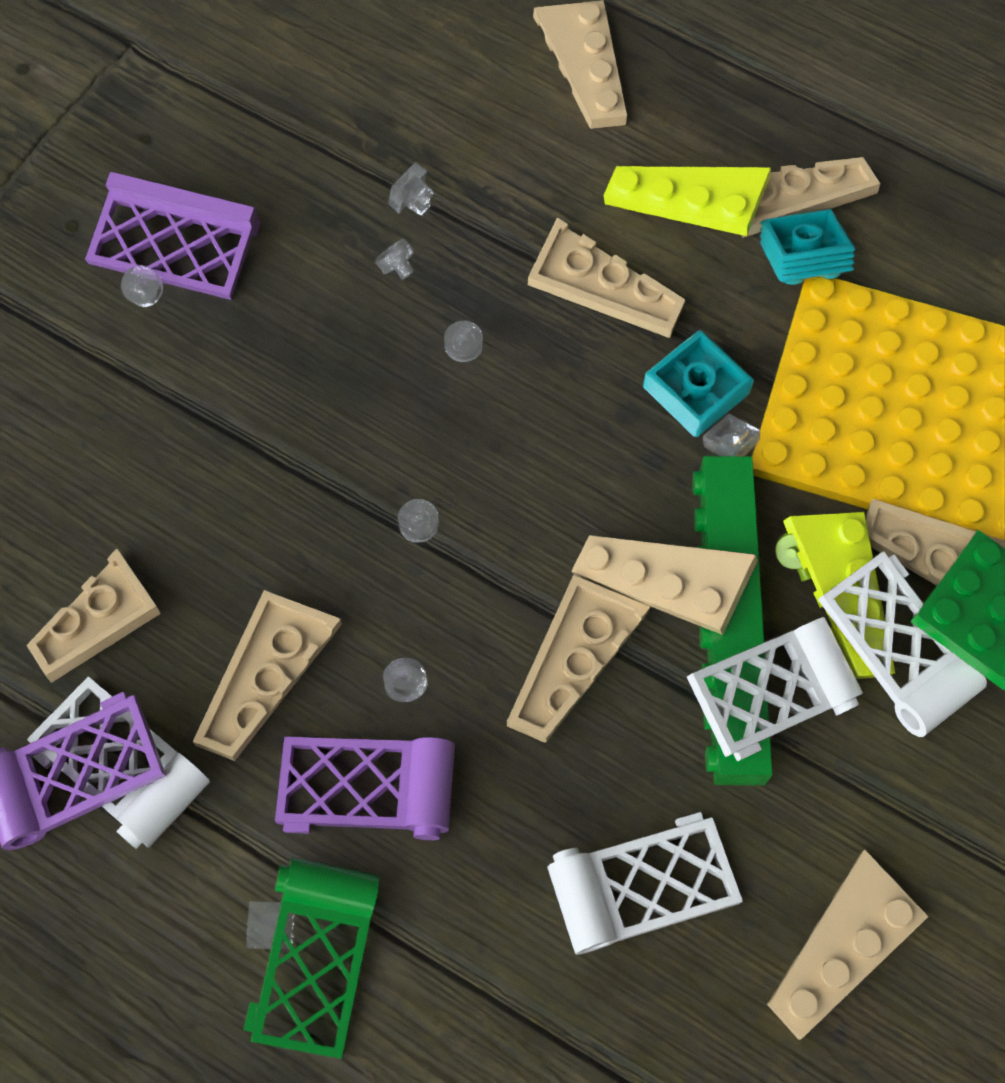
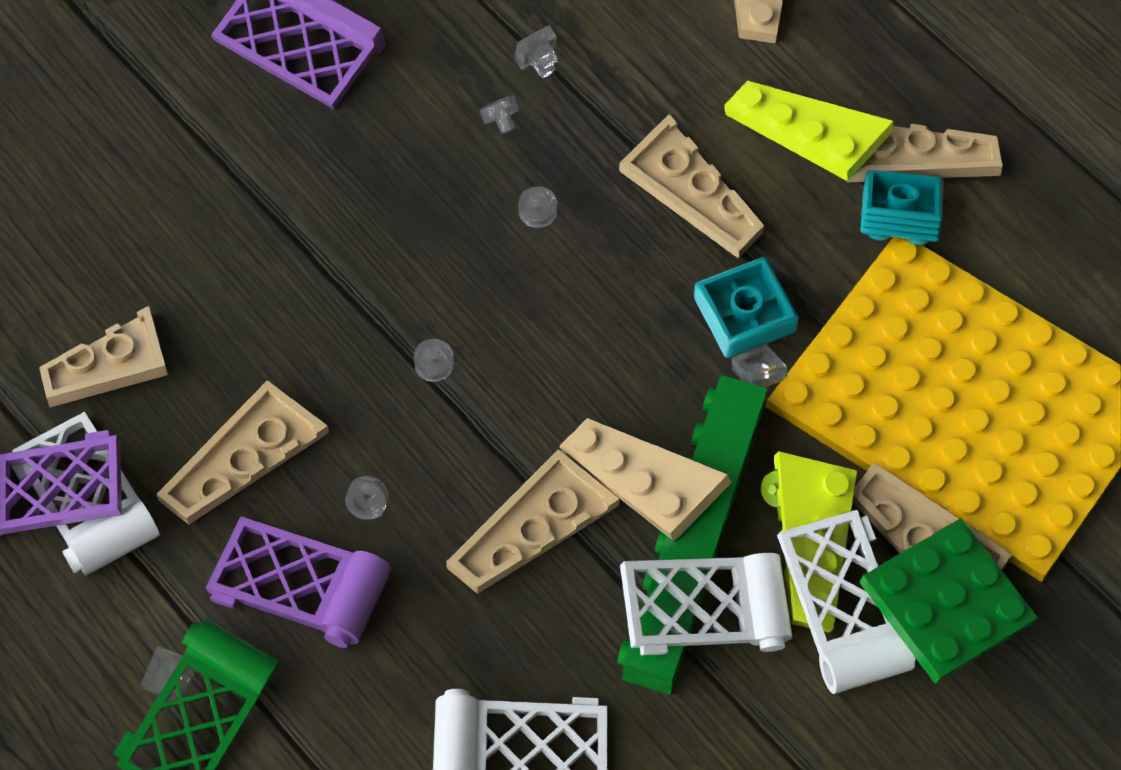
camera: 20 degrees right, 5 degrees down
clear tile [121,266,163,307] -> none

